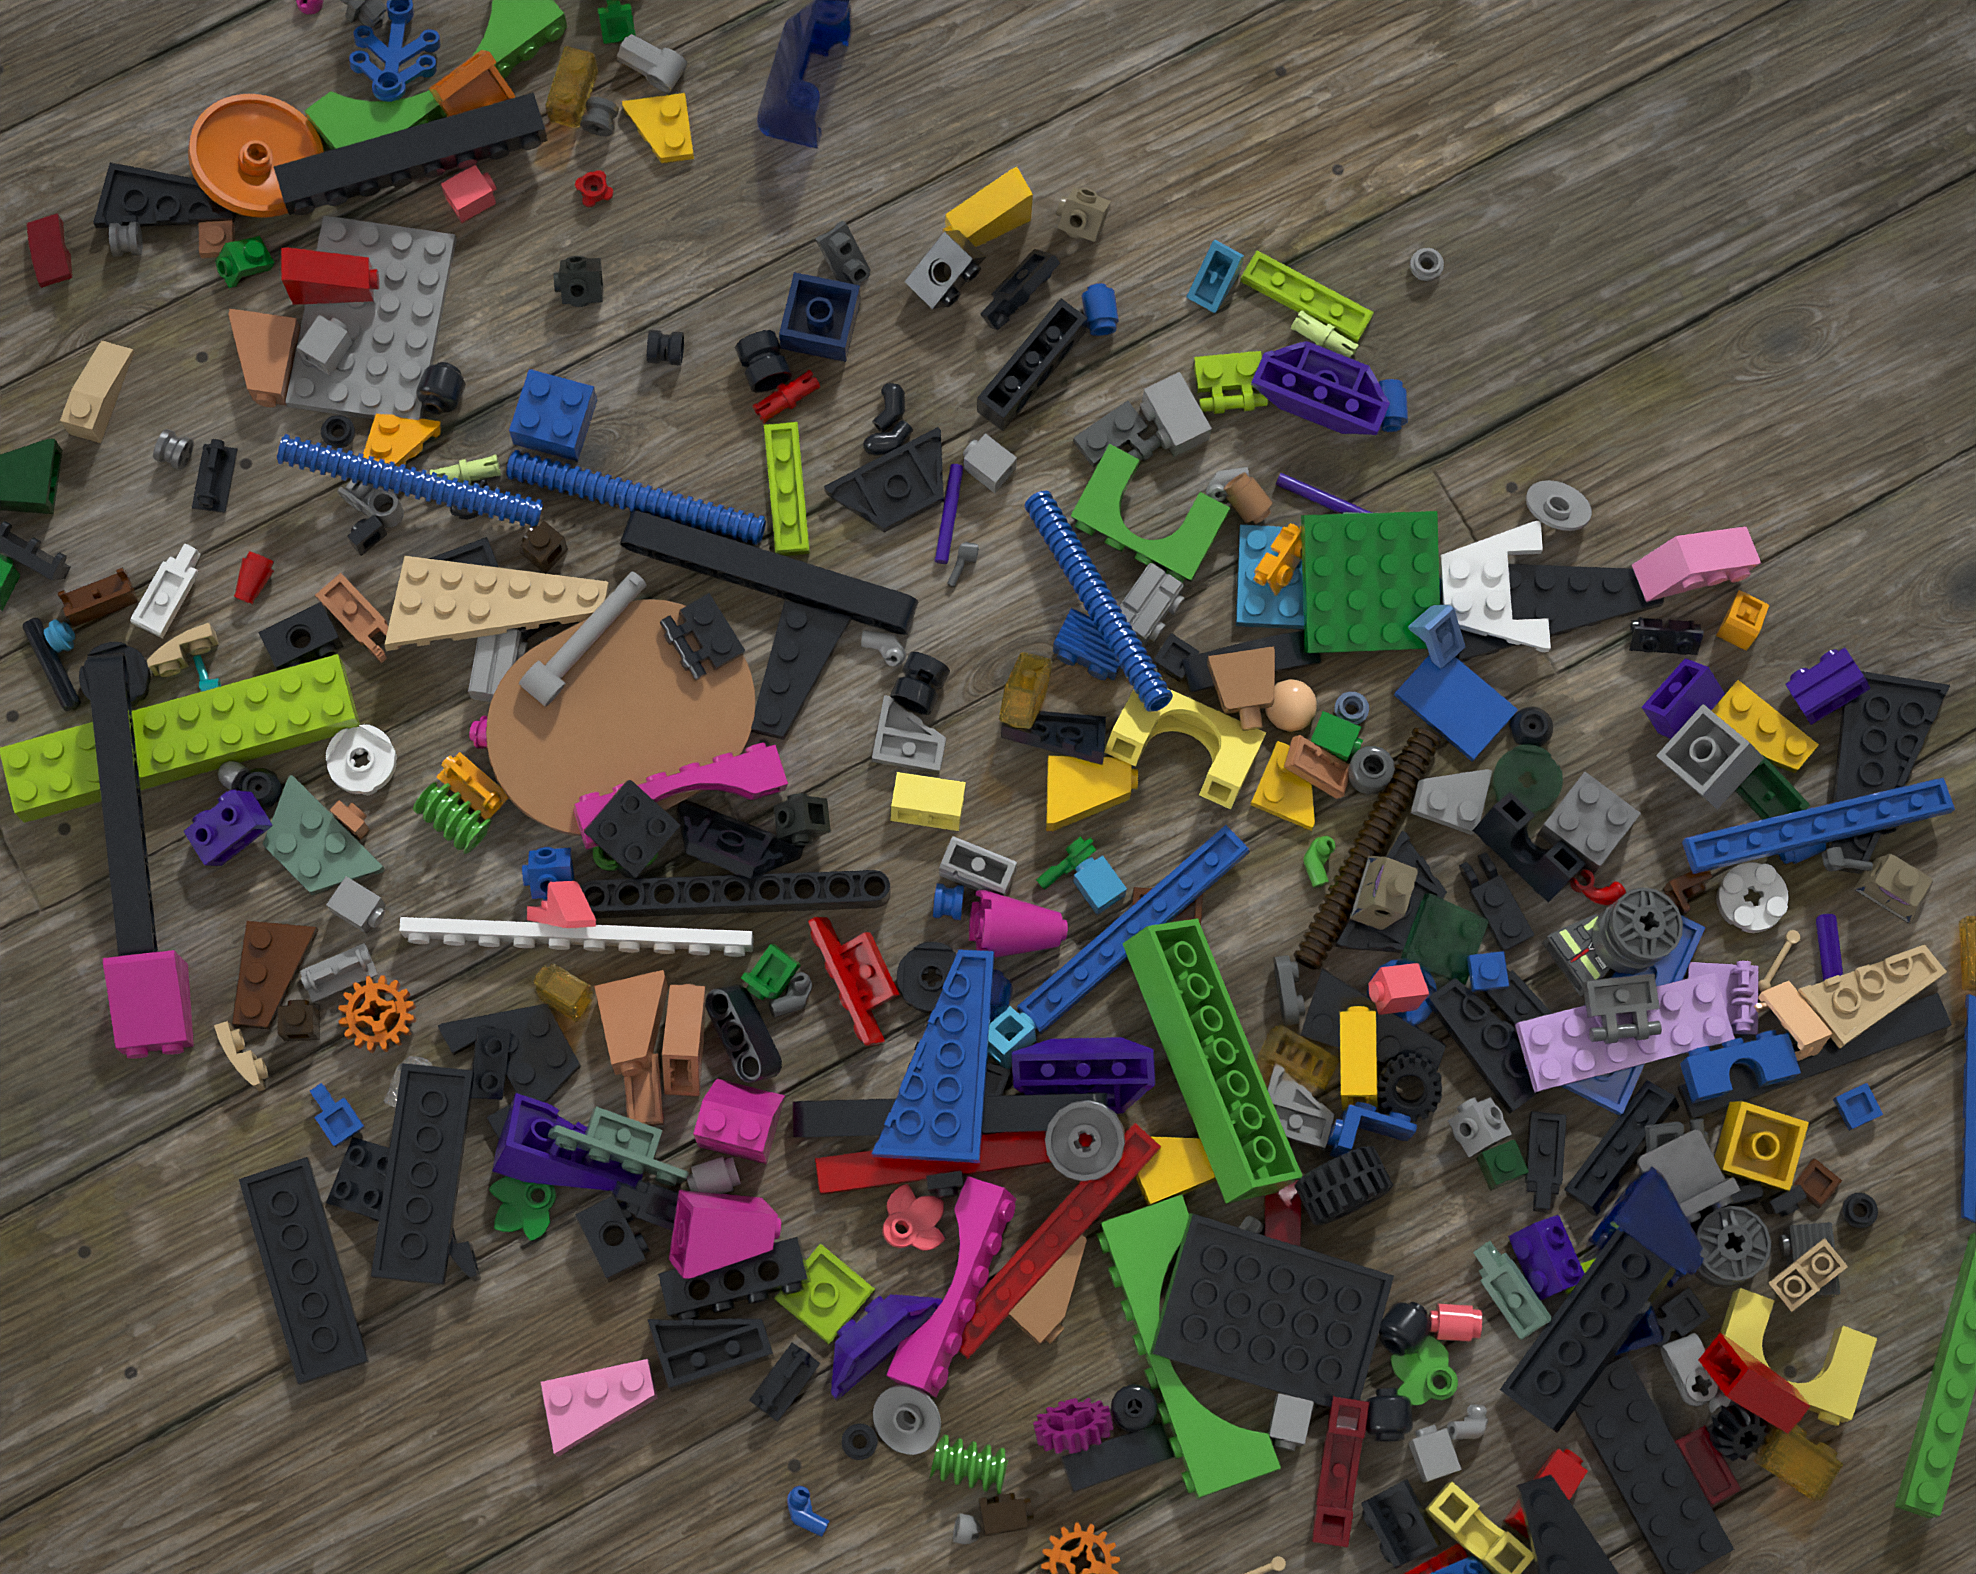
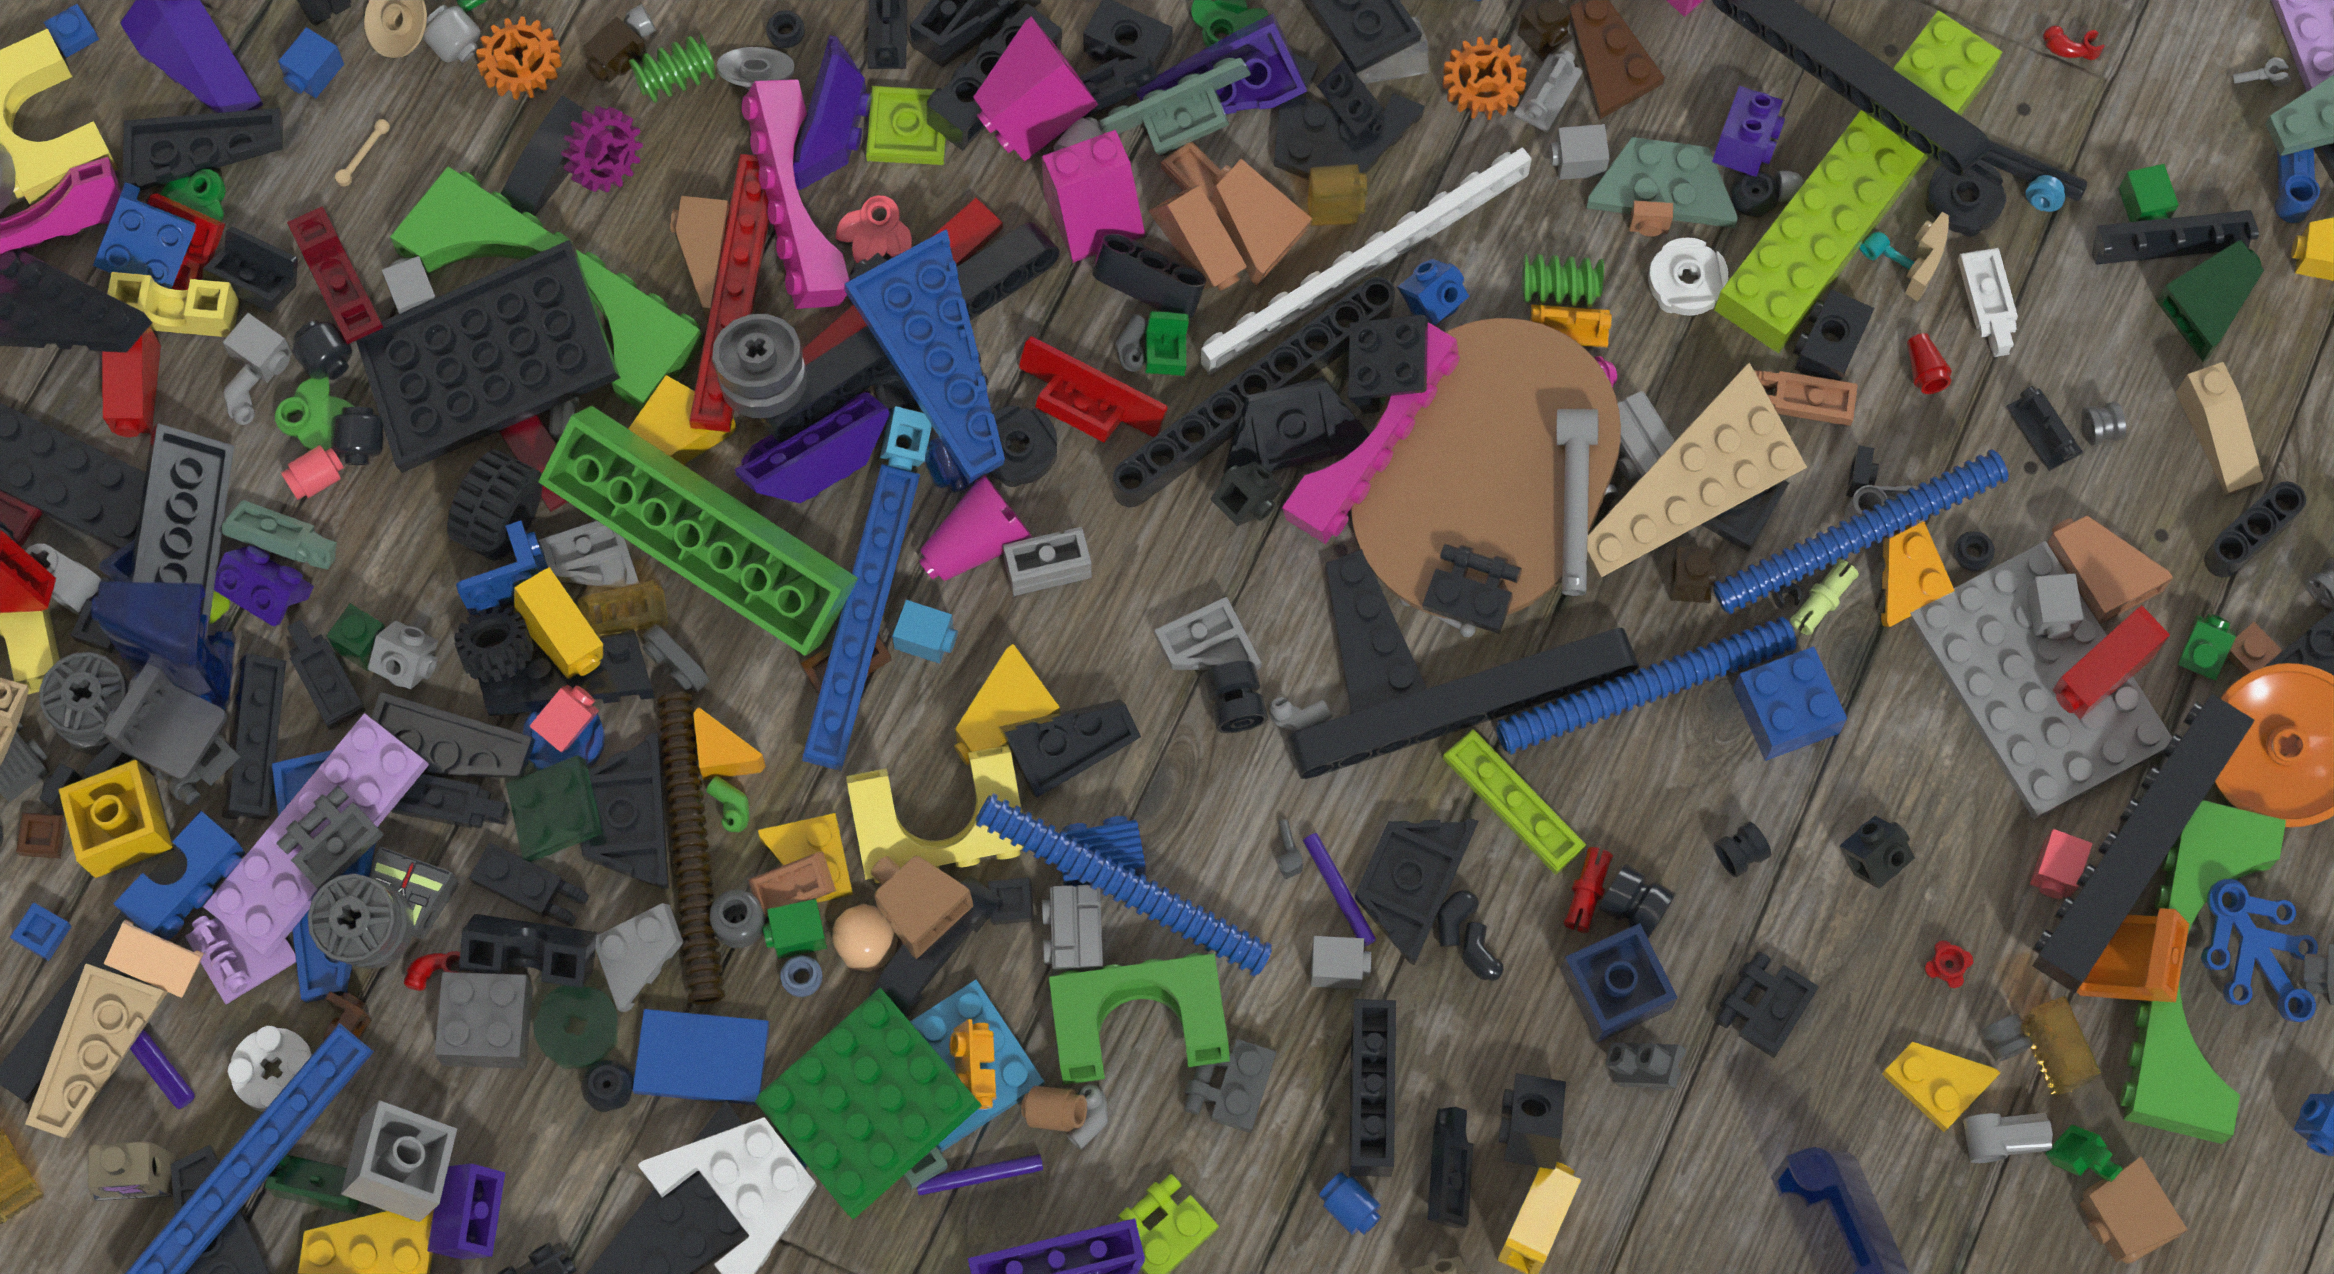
camera: 145 degrees right, 5 degrees down
reddish brown hinge [58,567,139,627] -> none
black head [416,362,466,414] -> none
coral slope [527,881,596,928] -> none
light yellow hinge [891,772,966,831] -> none
blue wheel [933,883,964,921] -> none
clear yellow brick [999,652,1053,729] -> none
green plate [1036,836,1097,890] -> none
black head [1110,1384,1158,1433] -> none
light grey brick [1140,372,1212,457] -> none
dark tan torso [1350,856,1418,930] -> none
medium blue slope [1408,605,1466,669] -> none
blue plate [1467,951,1509,992] -> none
tan hinge [1758,930,1800,992] -> none
dark grey hand [1822,847,1873,872] -> none
none -> light orange slope [693,707,766,780]
none -> black plate [1714,951,1819,1058]
none -> black beam [2204,481,2306,578]

